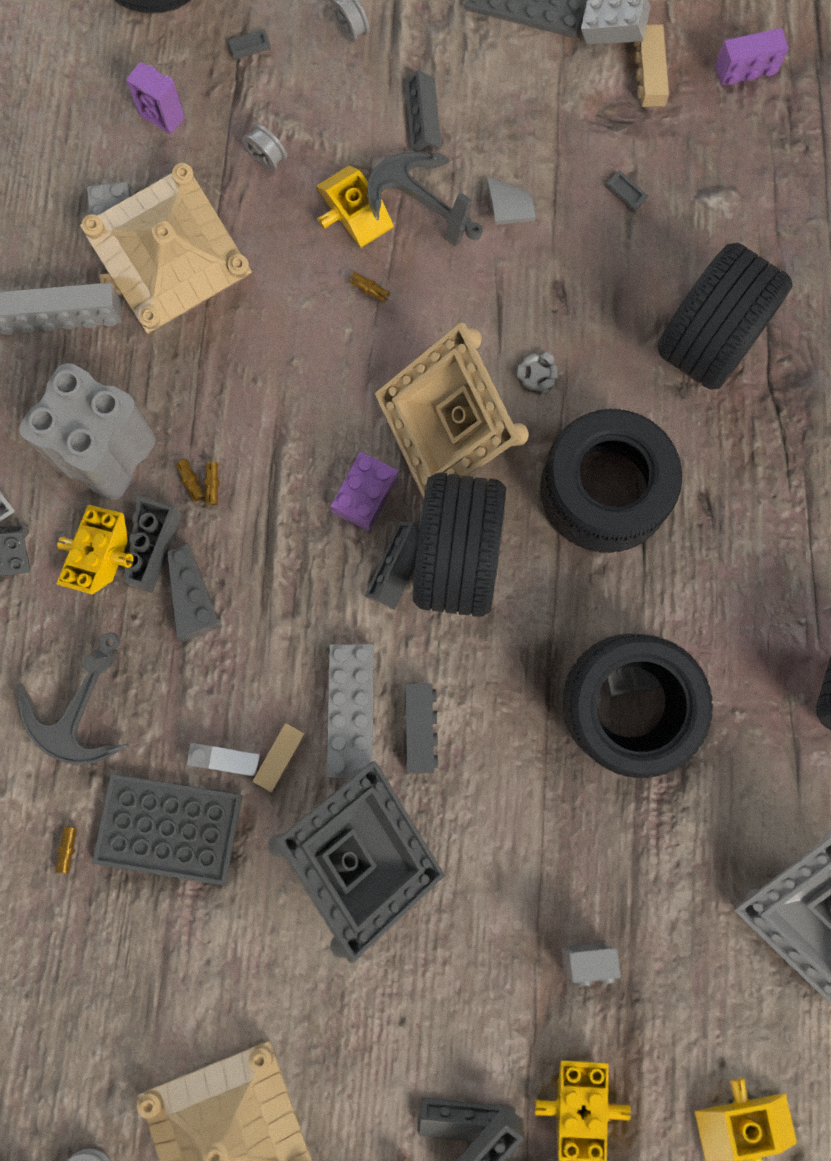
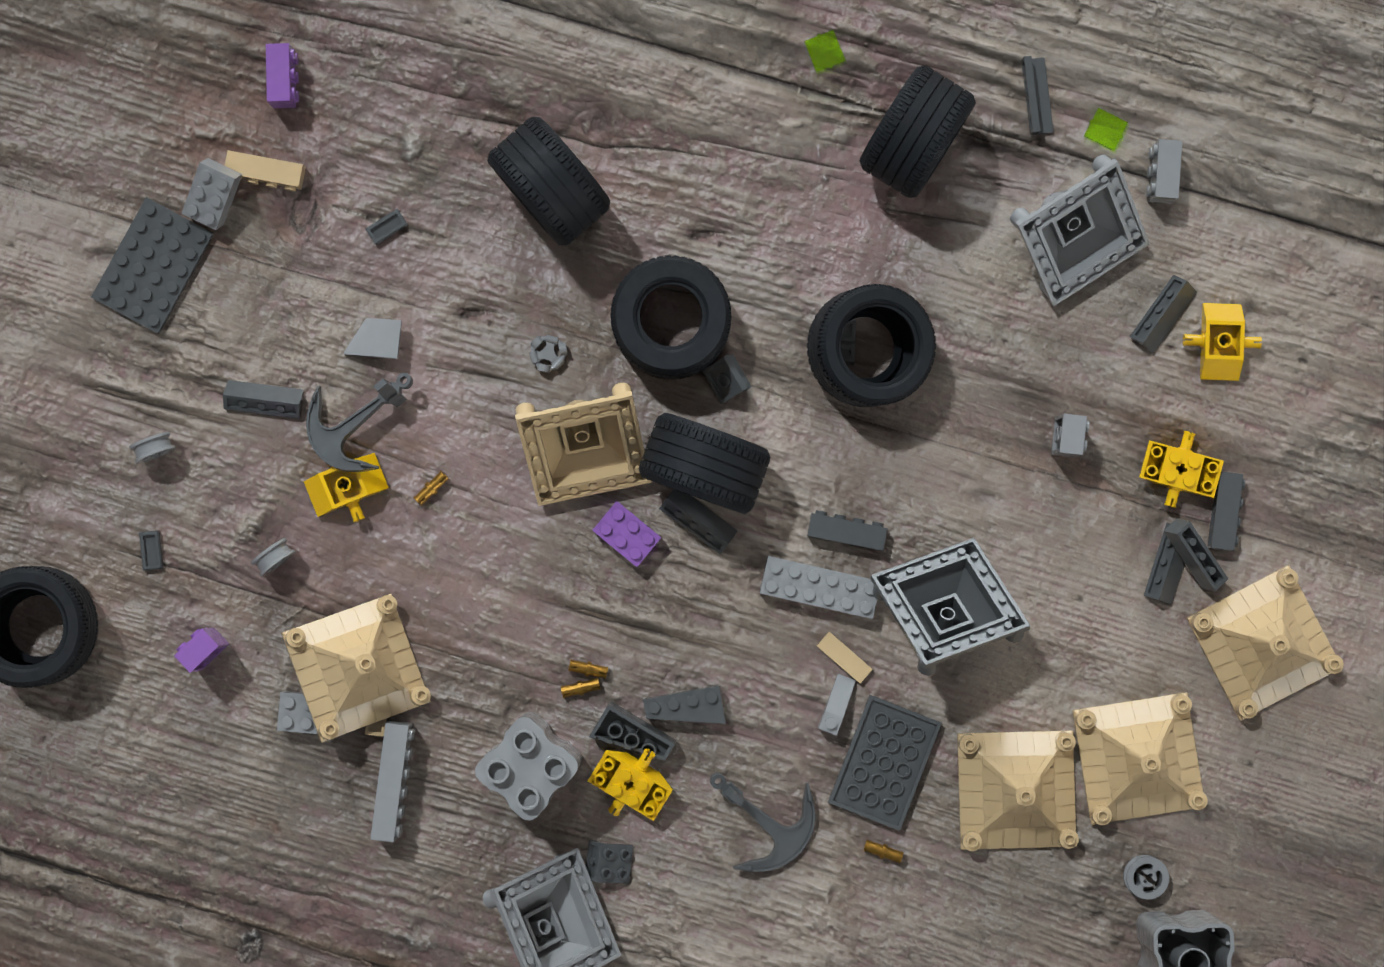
camera: 75 degrees left, 10 degrees up
none -> dark grey bracket [702,354,751,404]
none -> tan piece [957,730,1079,851]
none -> dark grey panel [1130,275,1197,353]

